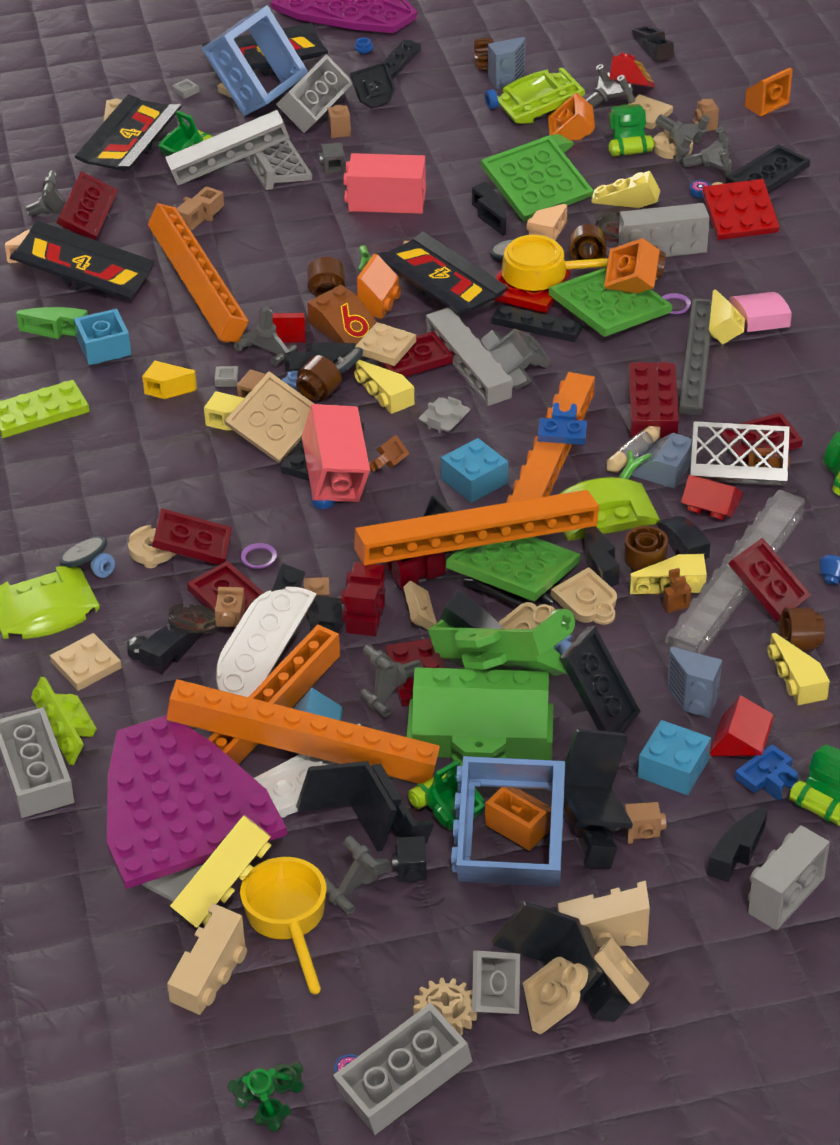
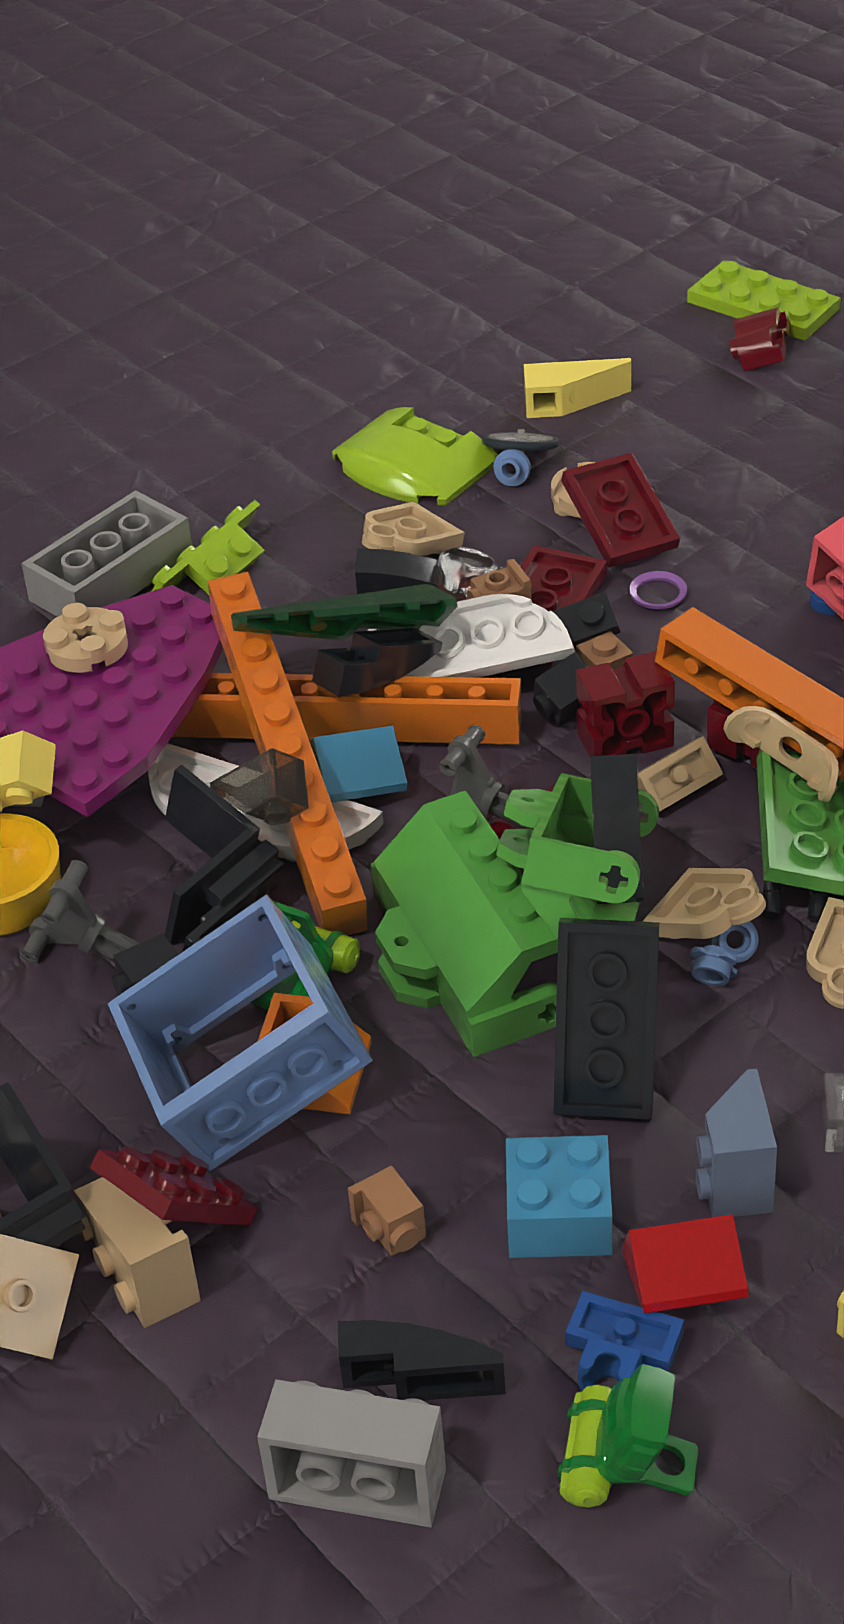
camera: 65 degrees right, 0 degrees up
tan plate [50,633,122,691] -> none
black piece [564,729,633,869] -> none
none -> tan plate [43,603,128,673]
none -> dark red plate [90,1147,258,1226]
none -> clear smoke slope [210,748,309,825]
none -> dark green wedge [231,584,458,641]
none -> black slope [312,628,443,697]
none -> tan plate [362,502,465,556]
none -> light yellow slope [524,358,631,418]
none -> tan piece [723,706,841,803]
none -> dark red cylinder [729,307,791,371]

